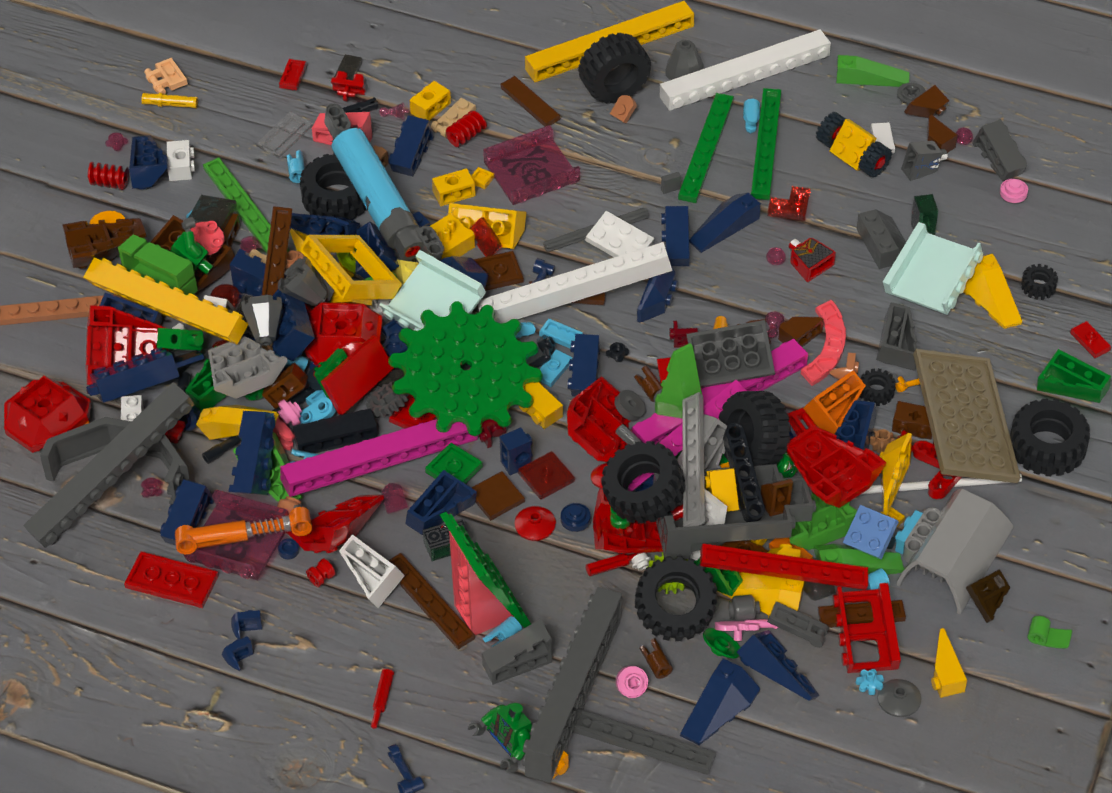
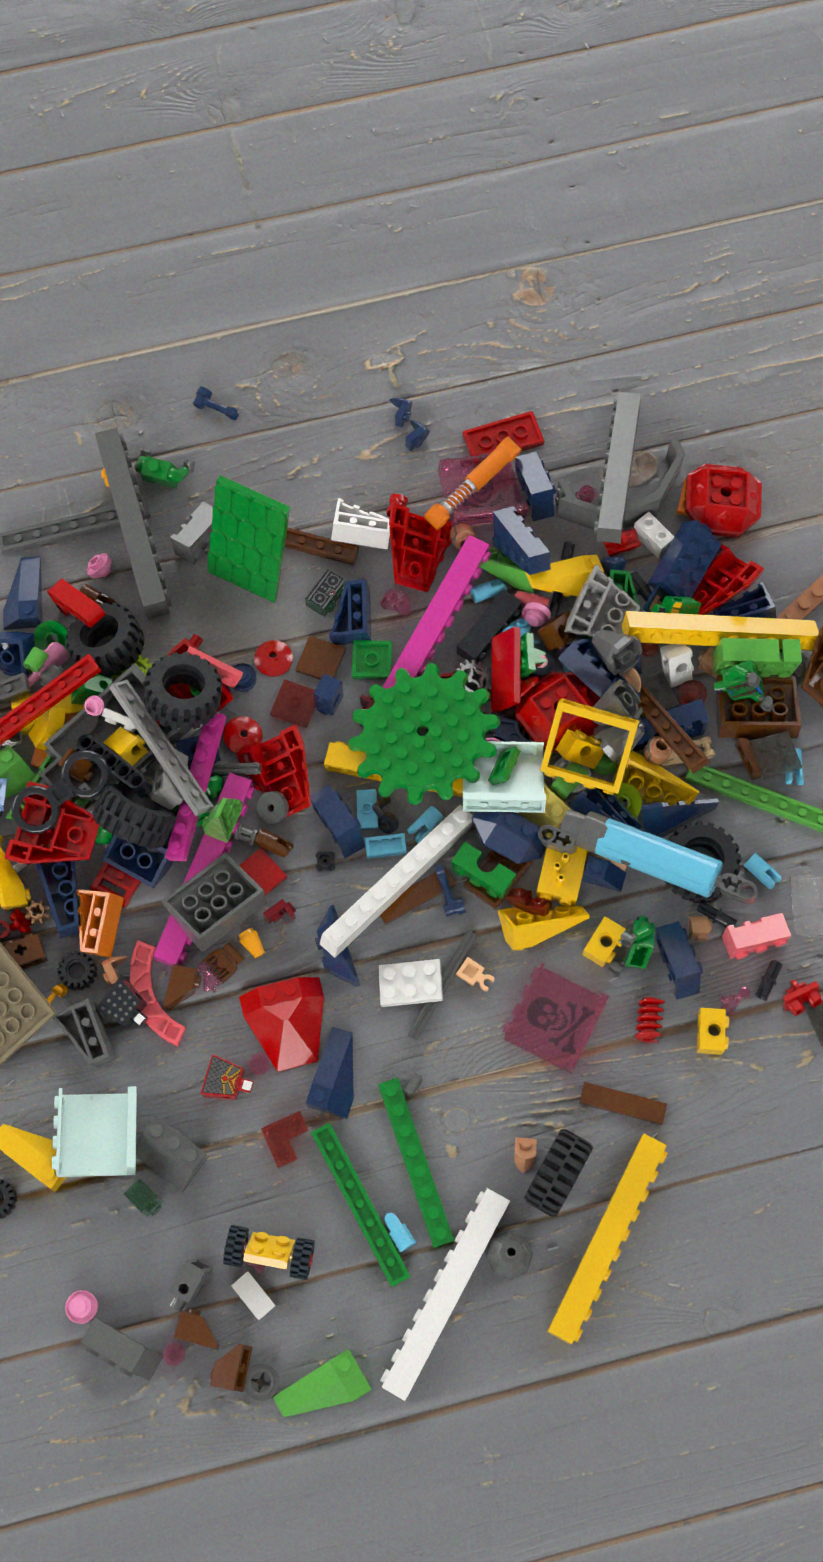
camera: 145 degrees right, 20 degrees up
coral dish [191,221,224,255] -> none
clear pink plate [240,236,259,253] -> none
red axle [371,669,394,729] -> none
tan plate [431,98,476,138] -> none
yellow tile [471,167,494,190] -> none
dark blue wedge [661,206,690,266] -> none
none -> black bar [12,750,110,834]
none -> bright green panel [23,647,48,674]
none -> red beam [47,578,106,628]
none -> bright pink plate [84,696,104,716]
none -> black torso [96,978,148,1027]
none -> coral plate [186,646,243,688]
none -> red wedge [239,977,324,1072]
none -> green arch [451,842,516,899]
none -> light nougat plate [456,957,495,992]
none -> green plate [488,746,521,785]
none -> green torso [608,916,655,975]

